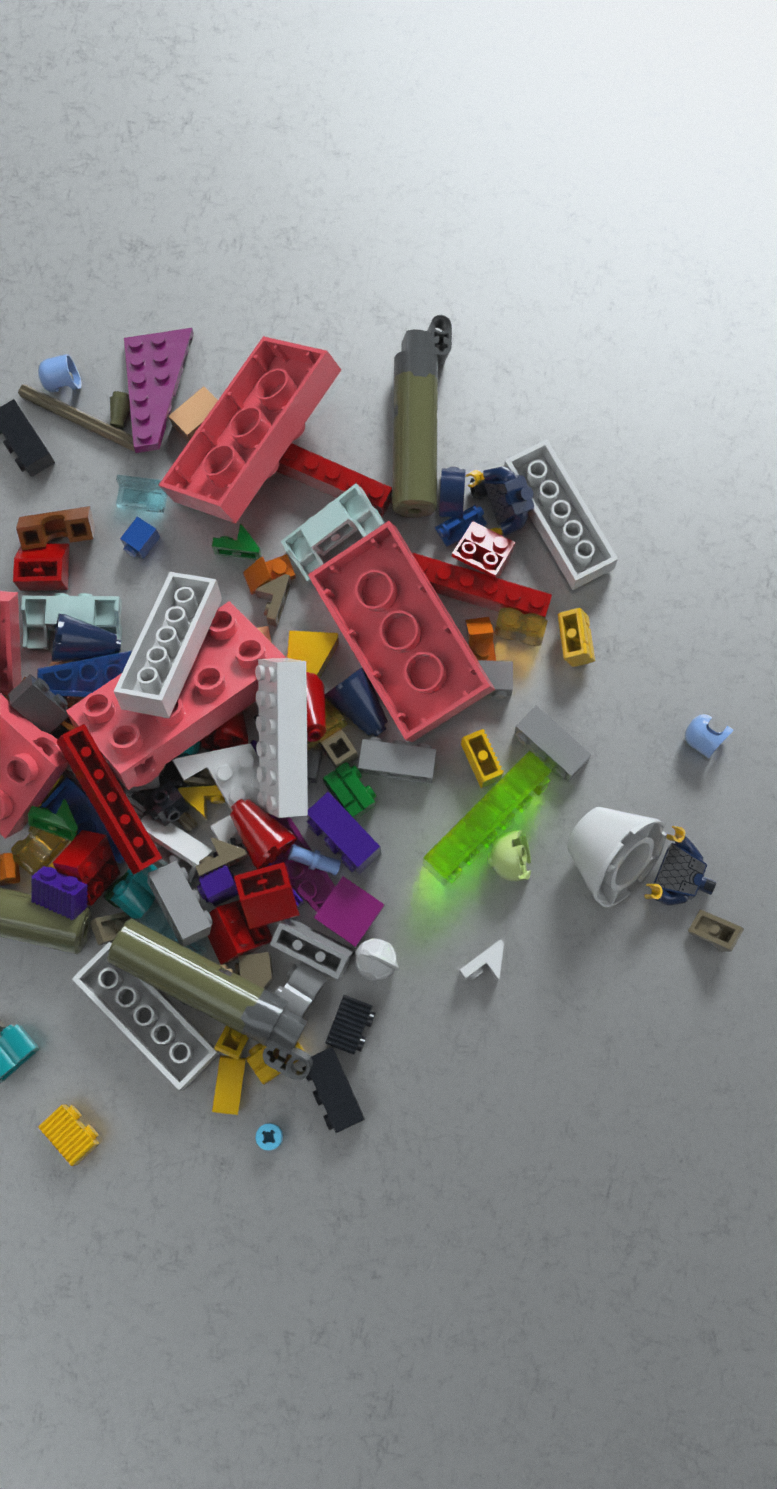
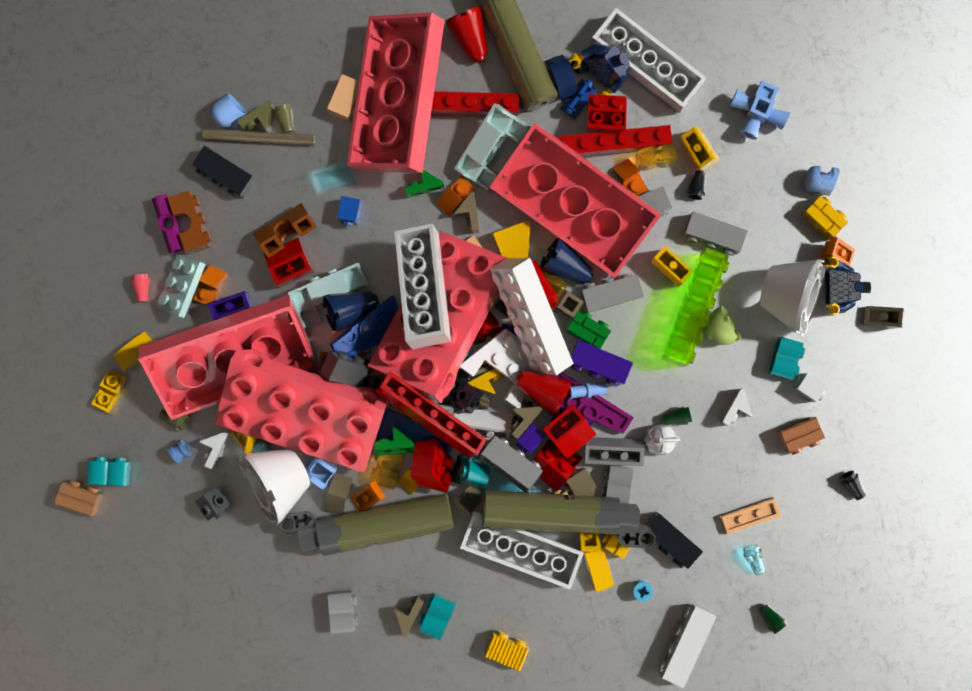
camera: 30 degrees left, 10 degrees up
dark purple brick [31,866,88,920] -> none
magenta wing [124,328,194,453] -> none
magenta tile [314,876,385,947] -> none
black brick [325,995,376,1055] -> none
none -> olive slope [237,100,275,132]
none -> red cone [445,6,488,63]
none -> white brick [659,604,716,689]
none -> dark green cone [663,406,692,426]
none -> black cone [687,170,706,200]
none -> light nougat tile [719,497,781,535]
none -> light blue brick [729,81,790,140]
none -> clear light blue cone [743,544,765,575]
none -> dark green cone [758,604,787,634]
none -> teal brick [768,337,805,380]
none -> nougat brick [777,417,825,455]
none -> white brick [793,373,827,402]
none -> yellow brick [801,196,848,241]
none -> orange slope [821,236,855,266]
none -> black cone [840,470,866,500]

